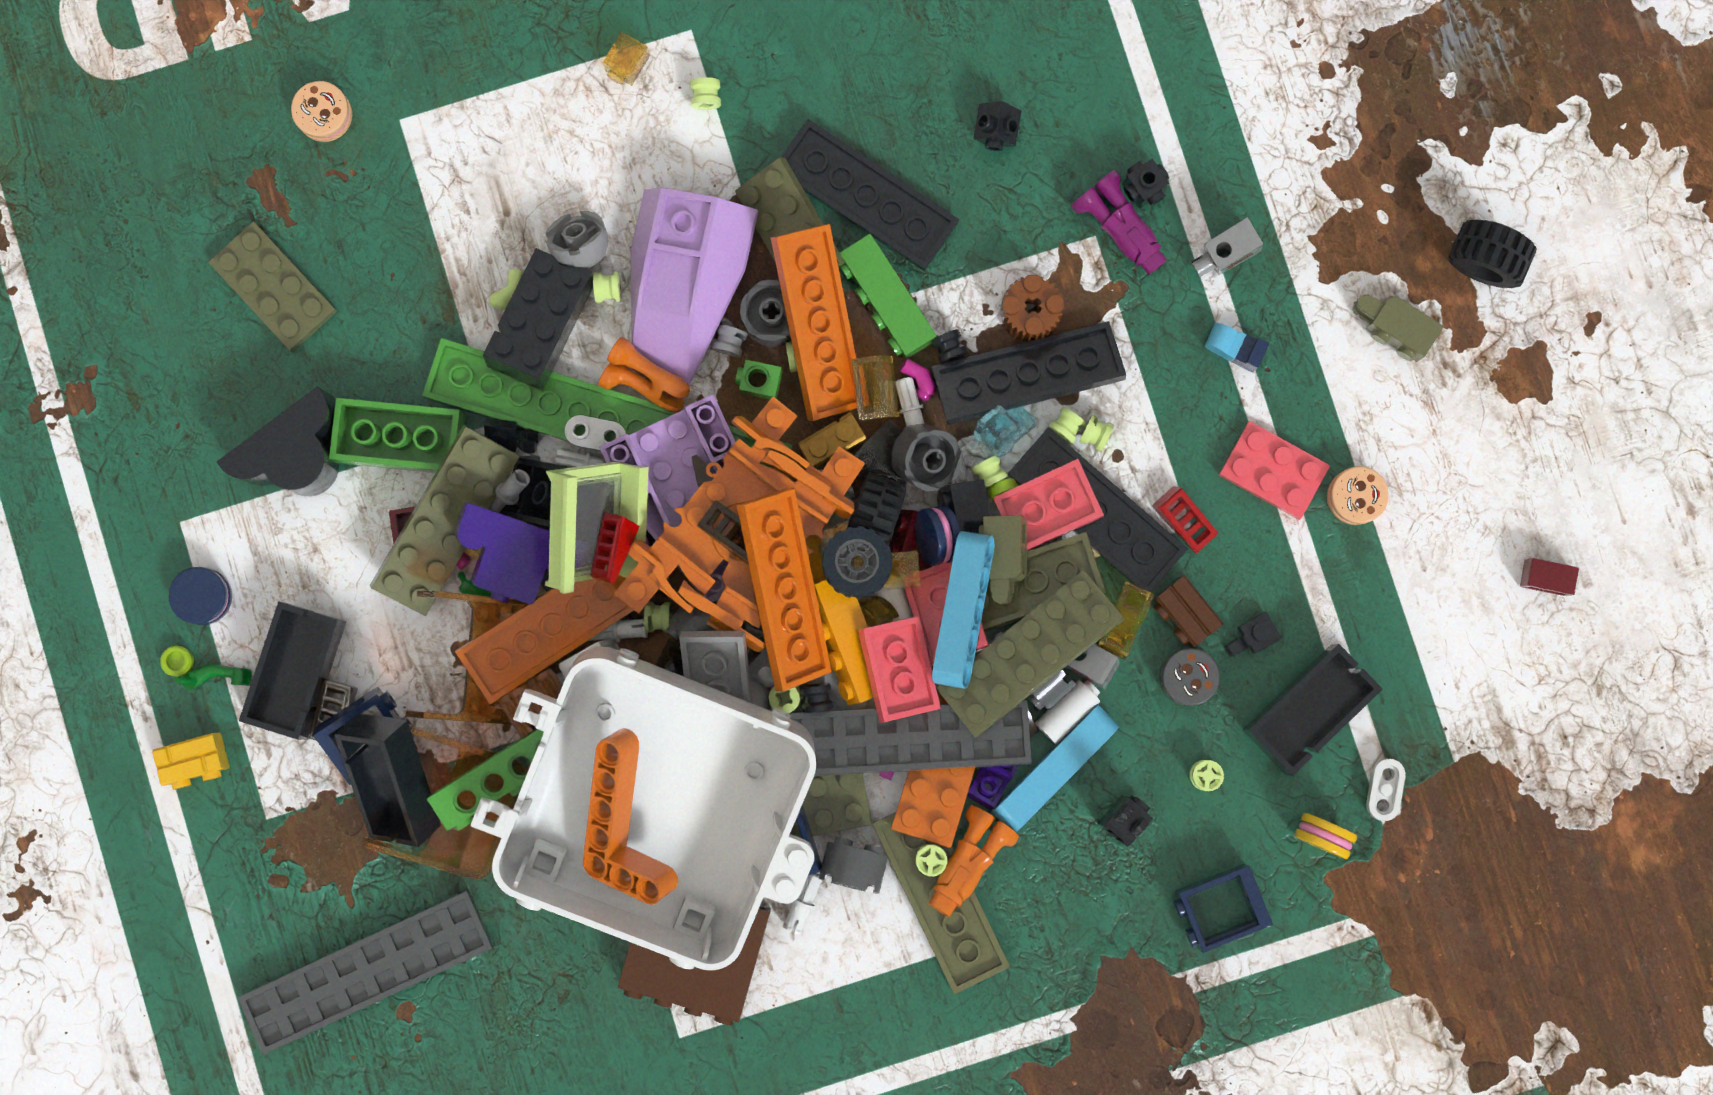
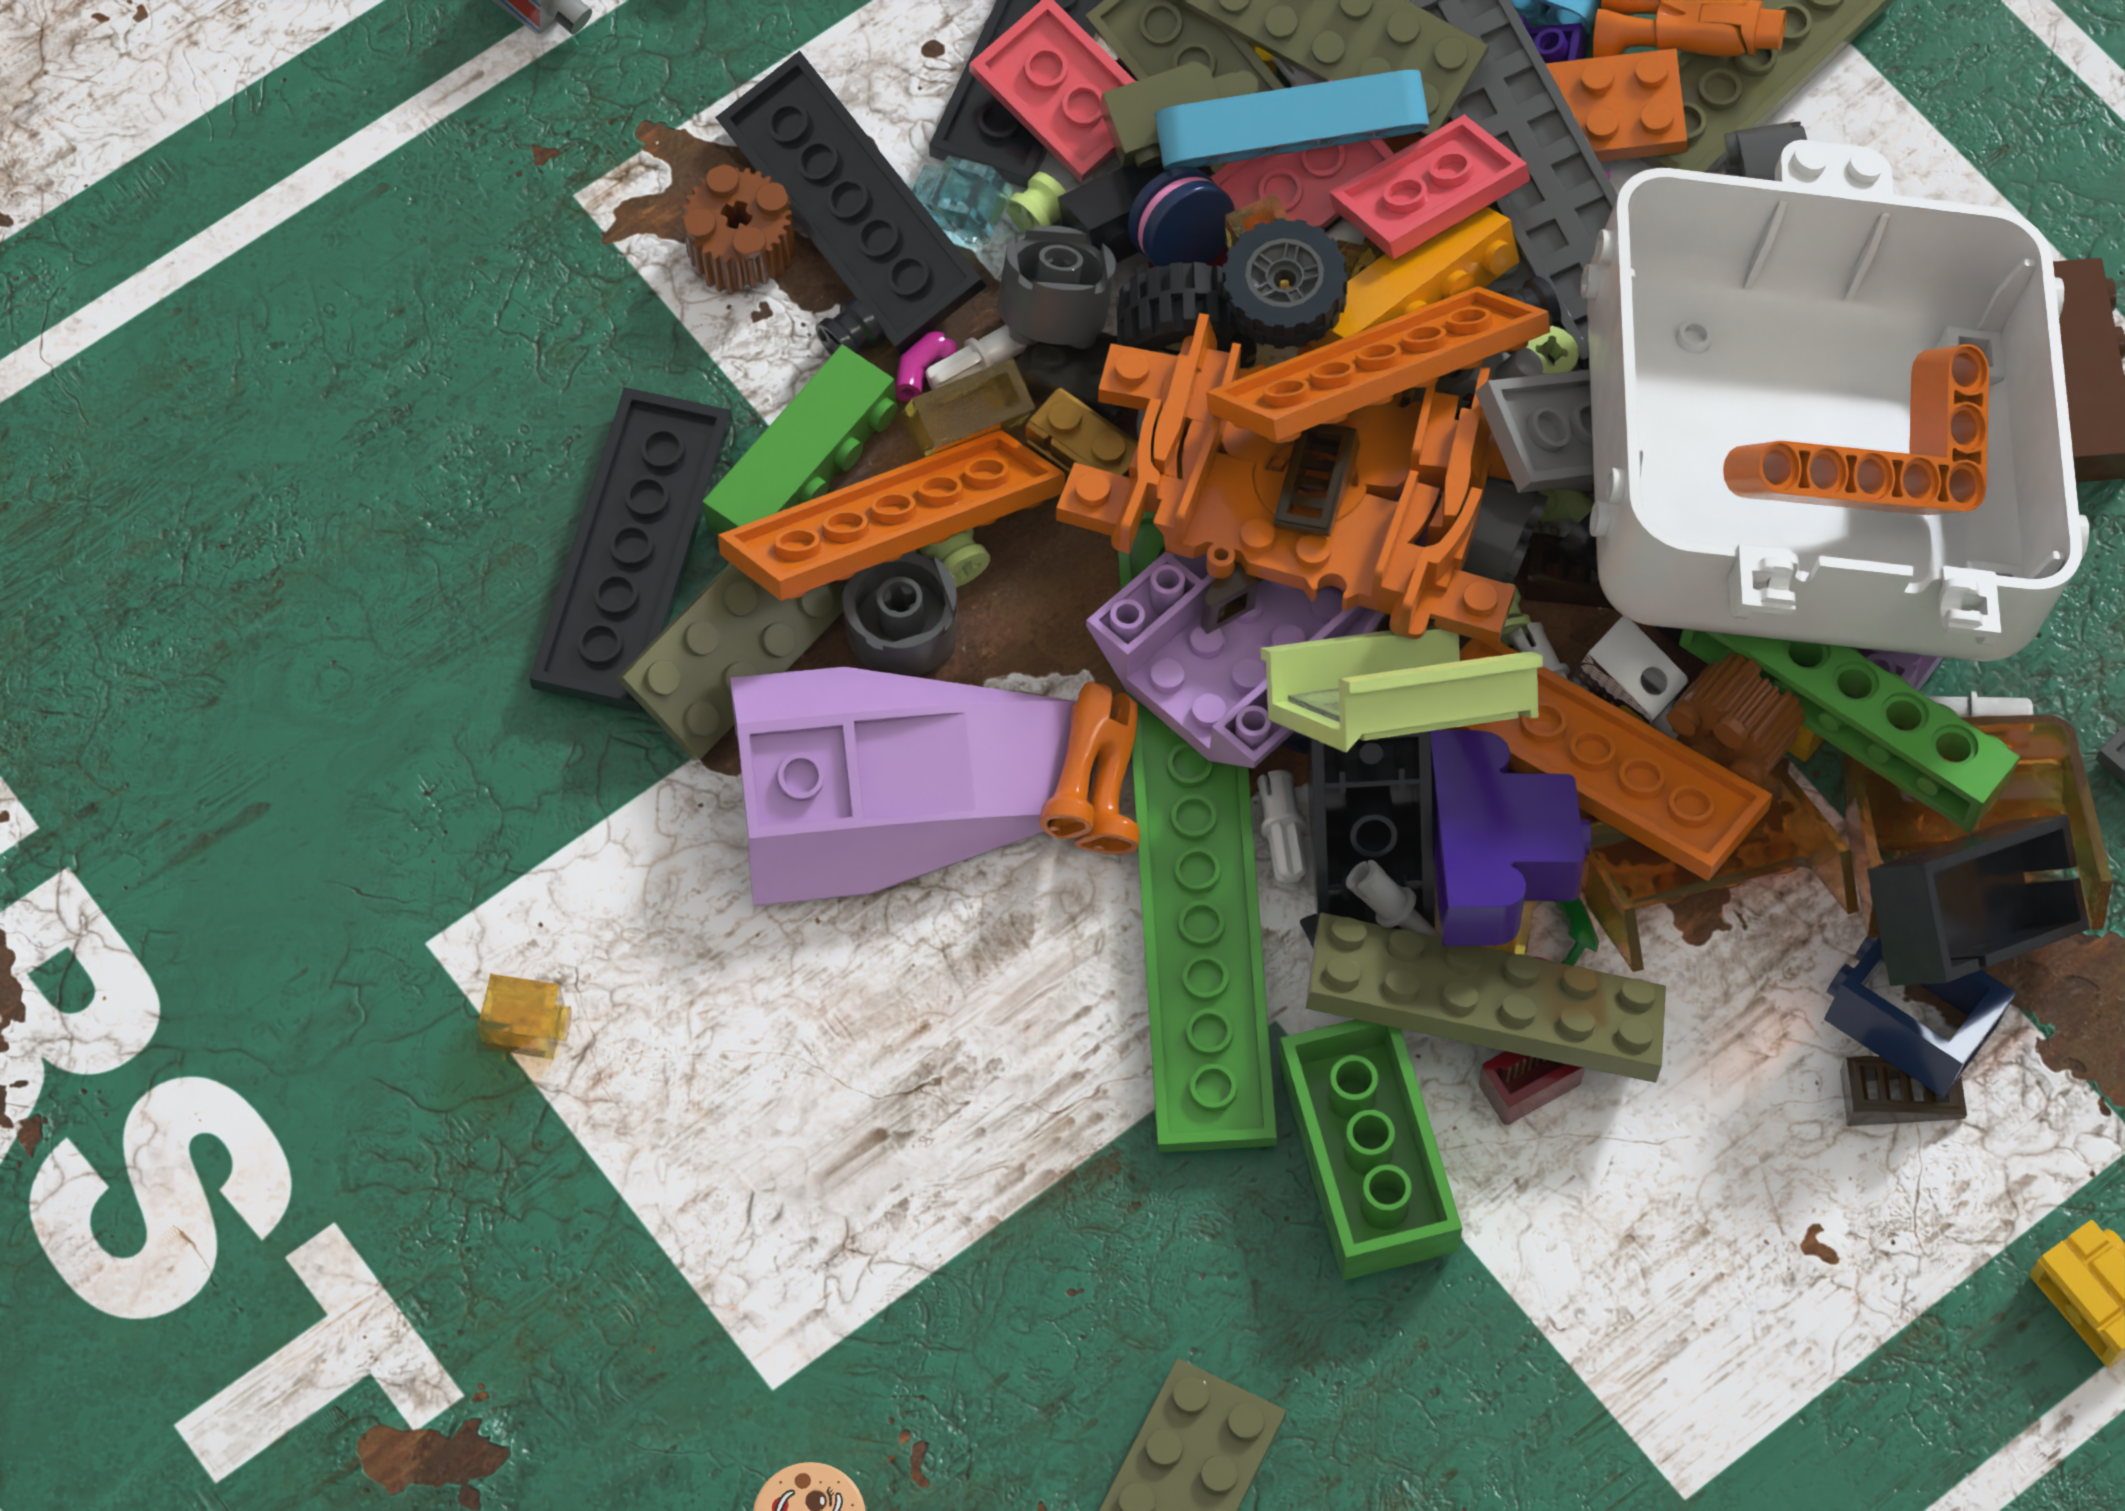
camera: 110 degrees left, 20 degrees down
lime tile [160,646,194,677] -> none
dark blue head [169,567,232,625] -> none
green piece [175,663,252,690] -> none
black brick [217,386,339,496] -> none
black piece [239,601,347,740] -> none
black piece [483,248,593,390] -> none
black plate [484,418,539,453] -> none
yellowish green arm [489,270,524,310] -> none
light grey cylinder [545,211,609,269] -> none
white plate [565,415,627,452] -> none
red slope [590,512,640,584] -> none
yellowish green wheel [593,271,621,303] -> none
yellowish green wheel [690,77,721,110] -> none
light grey wheel [712,325,748,358] -> none
bright green brick [735,360,783,400] -> none
yellowish green wheel [915,844,947,876] -> none
black brick [973,101,1022,151] -> none
lime tile [987,478,1018,503] -> none
yellowish green wheel [1048,407,1087,445] -> none
magenta piece [1070,170,1167,275] -> none
yellowish green wheel [1079,414,1114,452] -> none
black brick [1123,159,1170,209] -> none

